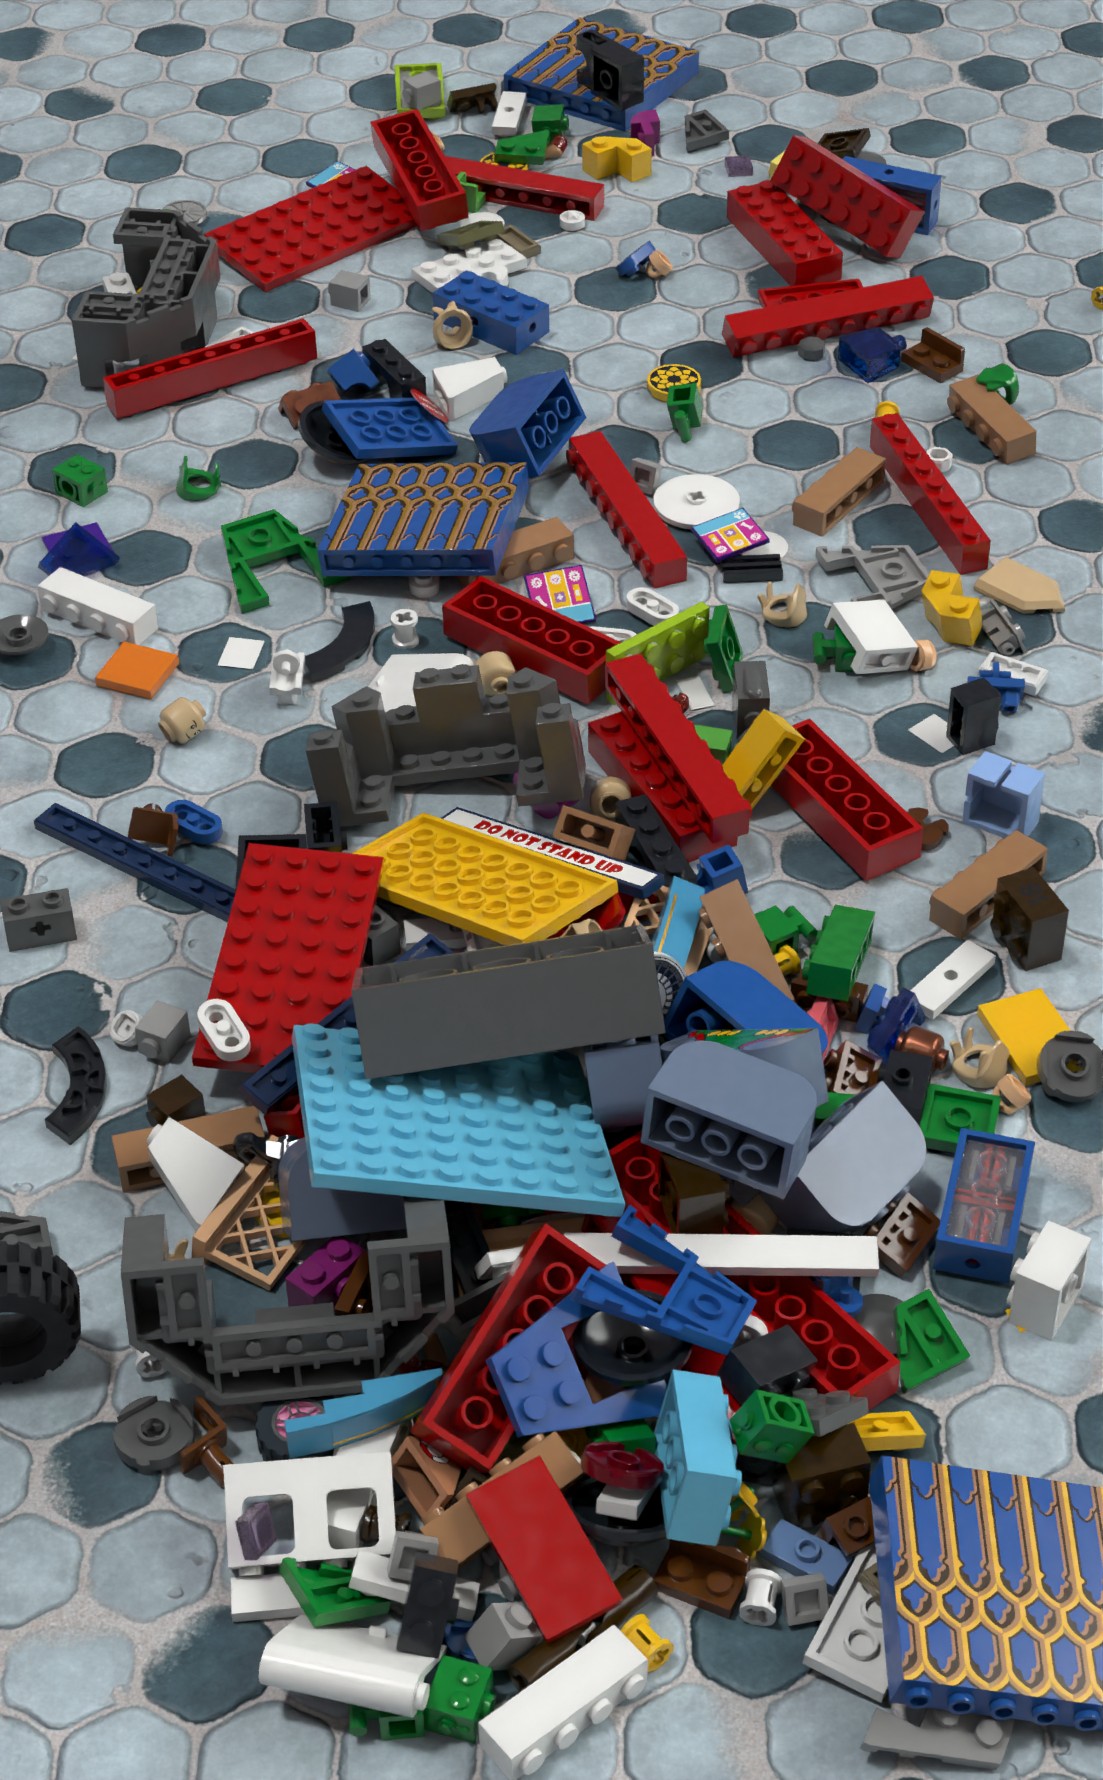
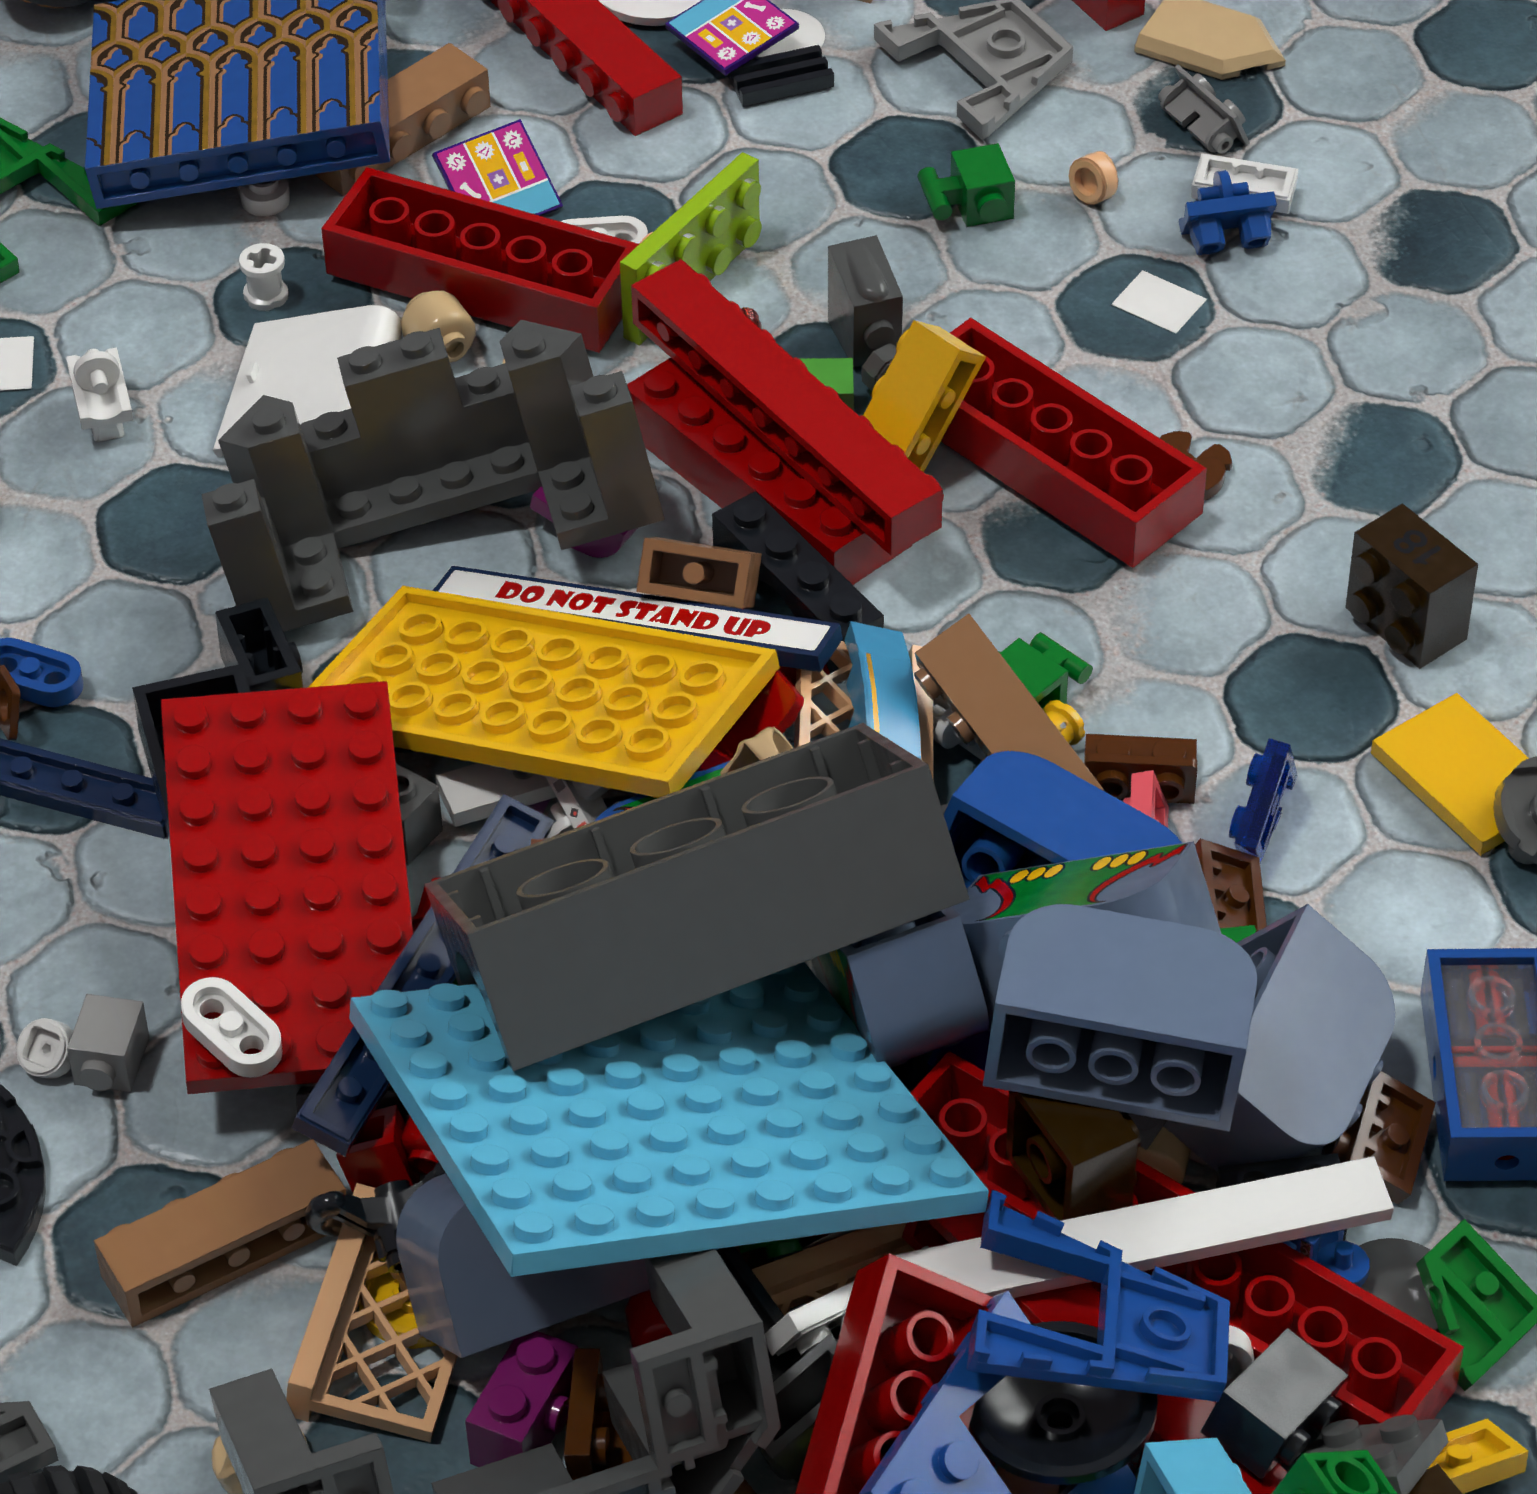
camera: 15 degrees left, 5 degrees up
dark brown brick [146,1074,206,1127] -> none
white slope [146,1117,244,1231] -> none
black tile [304,601,375,683] -> none
tan head [590,777,632,822] -> none
white plate [627,587,679,626] -> none
white sticker [676,676,715,710] -> none
blue brick [696,844,749,894] -> none
green plate [704,604,743,693] -> none
tan piece [757,582,807,628] -> none
green brick [802,904,875,1001] -> none
white panel [824,600,918,674] -> none
blue tile [854,983,899,1034] -> none
black brick [877,1050,933,1127] -> none
copper head [894,1026,949,1076] -> none
white tile [905,940,996,1020] -> none
green plate [920,1084,1001,1153] -> none
yellow brick [921,570,983,646] -> none
medium nougat brick [929,830,1048,940] -> none
black brick [946,677,1002,755] -> none
tan piece [949,1027,1010,1089] -> none
light blue piece [962,751,1045,838] -> none
light nougat tile [992,1074,1032,1115] -> none

